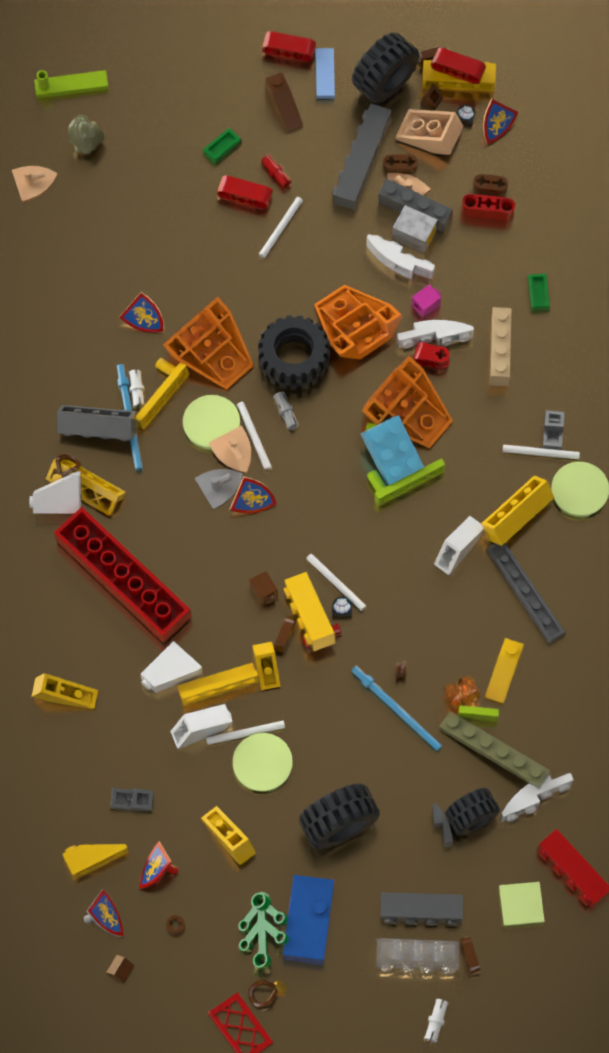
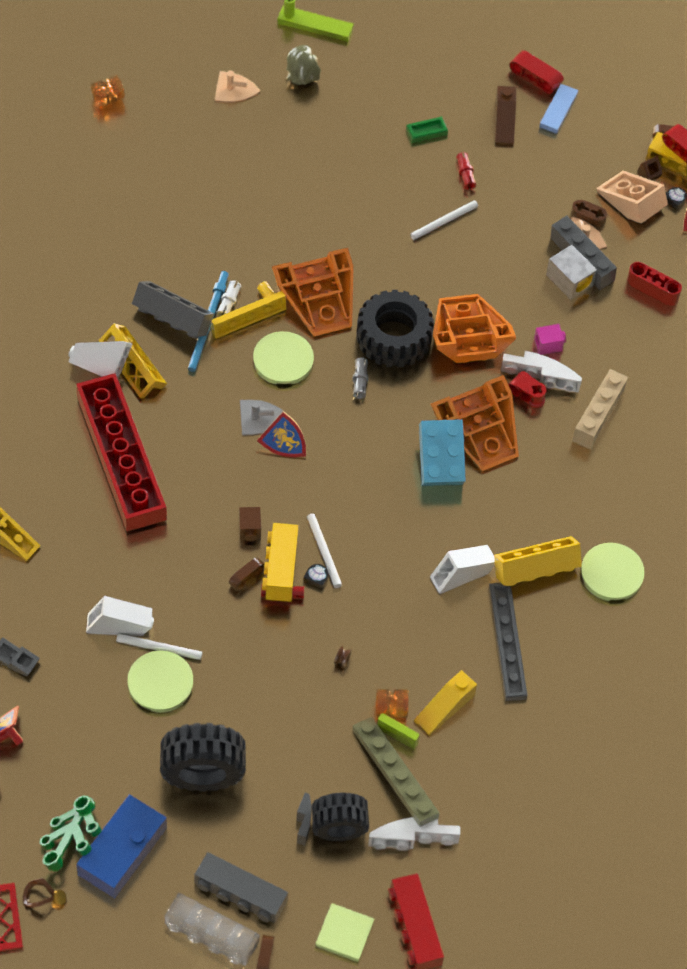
camera: 20 degrees right, 10 degrees down
reddish brown piece [52,454,82,482] -> none
shield [119,292,164,333] -> none
white slope [141,641,203,693] -> none
yellow fence [177,663,259,706] -> none
yellow slope [201,806,256,865] -> none
light nougat shield [208,426,251,473] -> none
red beam [217,175,273,209] -> none
white bar [237,402,272,471] -> none
yellow slope [253,642,281,690] -> none
dark grey brick [332,104,391,210] -> none
dark azure bar [351,665,442,751] -> none
black tyre [352,32,420,103] -> none
white slope [367,234,435,279] -> none
lime piece [367,458,446,506] -> none
reddish brown beam [473,174,508,195] -> none
white bar [502,445,580,460] -> none
green tile [527,273,550,311] -> none
dark grey slope [543,410,565,450] -> none

